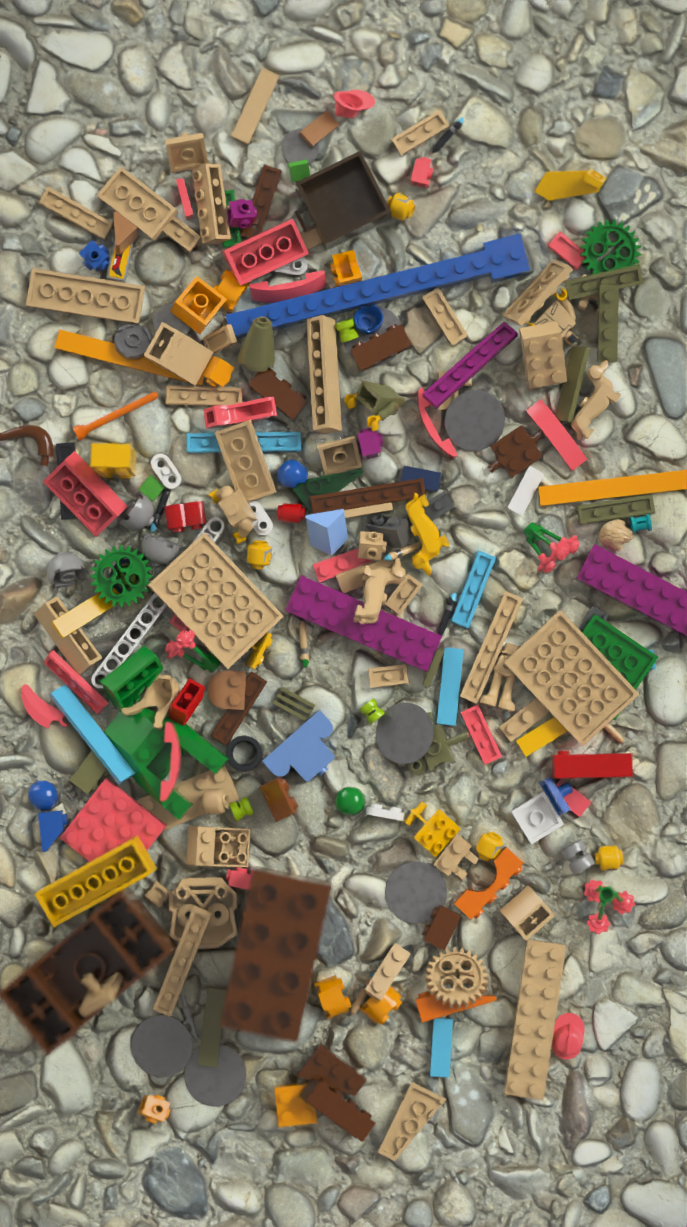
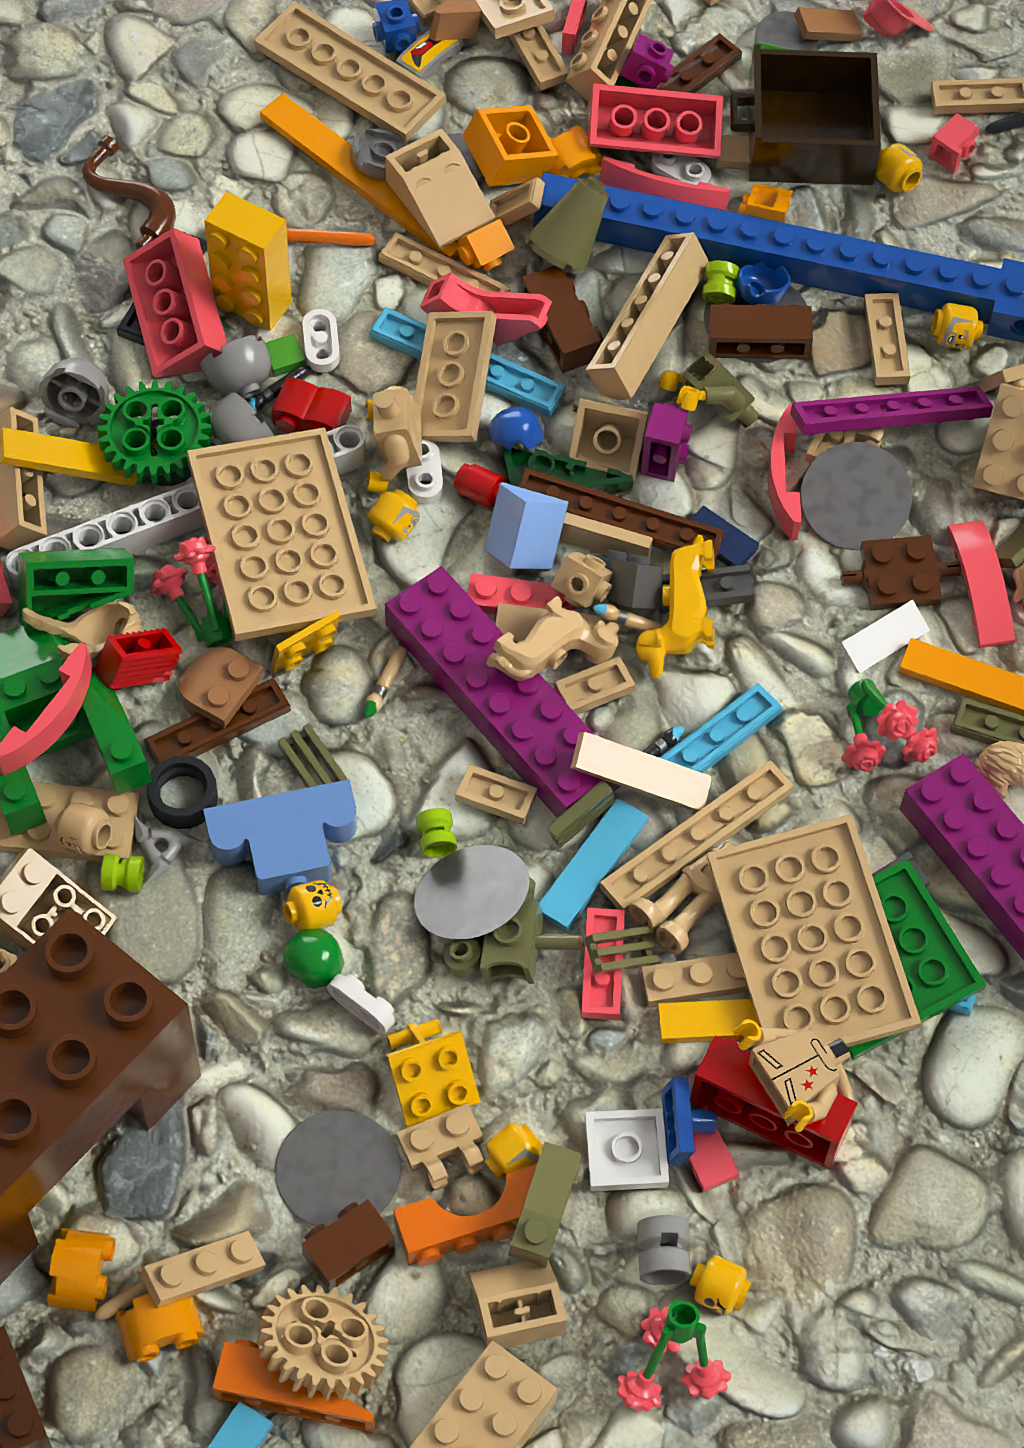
camera: 25 degrees right, 25 degrees down
dark orange slope [259,777,299,822] -> none
none -> light grey piece [134,815,203,884]
none -> yellow head [283,880,342,931]
none -> olive slope [508,1142,582,1268]
none -> tile [570,732,712,812]
none -> olive tile [584,926,660,974]
none -> tan torso [732,1019,850,1132]
none -> yellow head [931,303,983,350]

